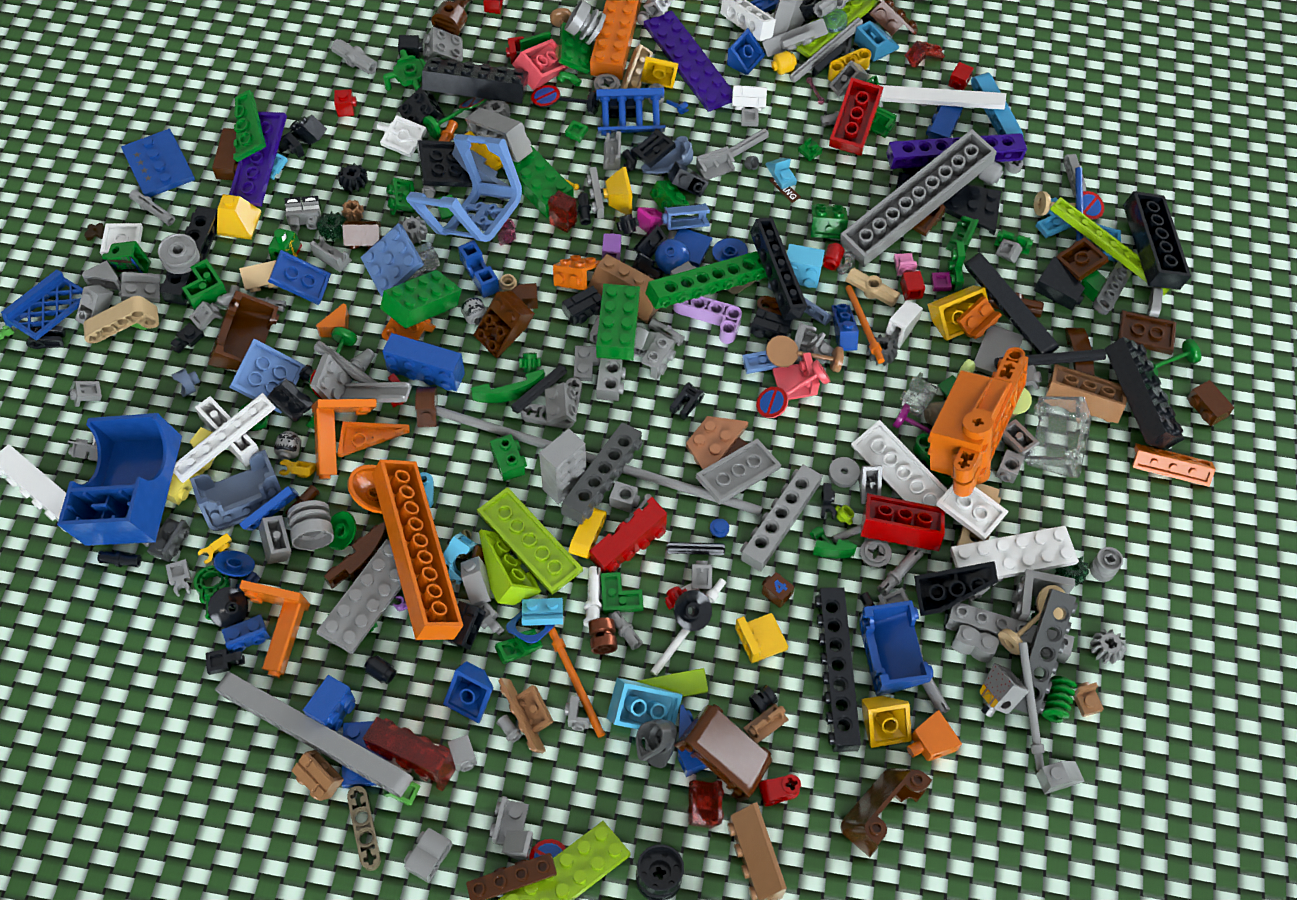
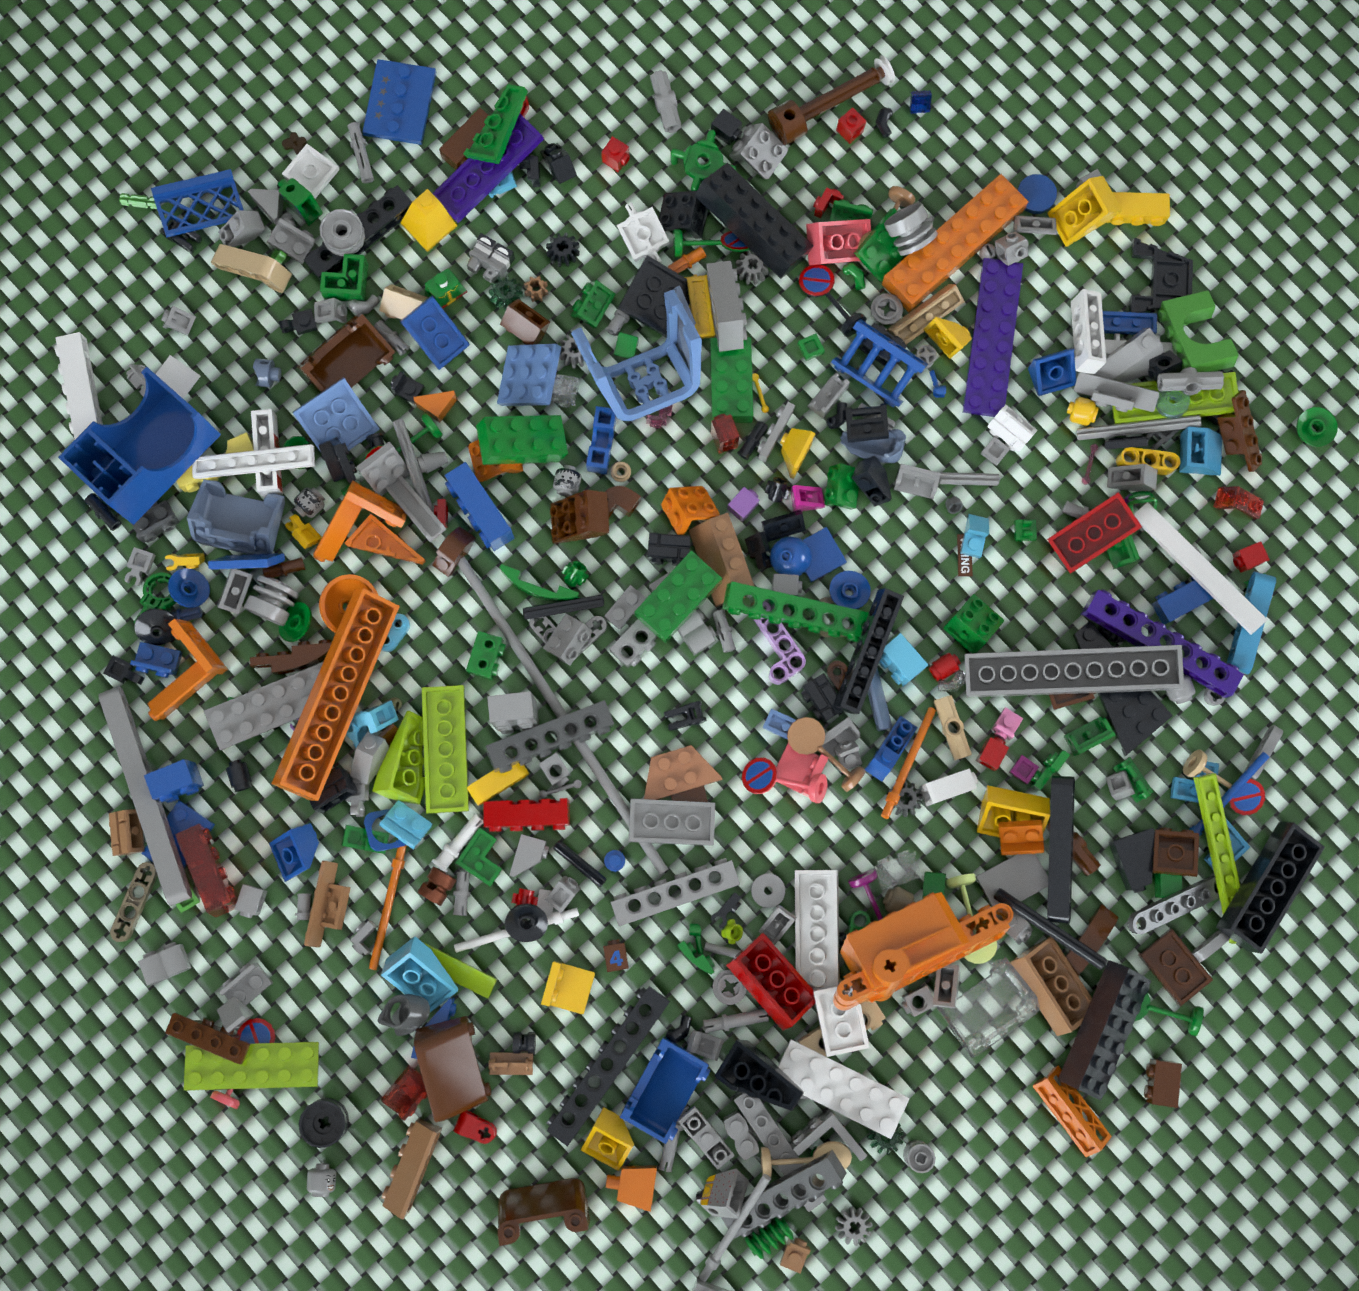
camera: 35 degrees right, 20 degrees up
light grey hinge [310,236,352,272] -> none
light grey bracket [642,334,676,380] -> none
medium blue window [662,203,710,230] -> none
none -> black bracket [390,371,425,405]
none -> light grey slope [509,834,549,877]
none -> light grey slope [678,1106,735,1169]

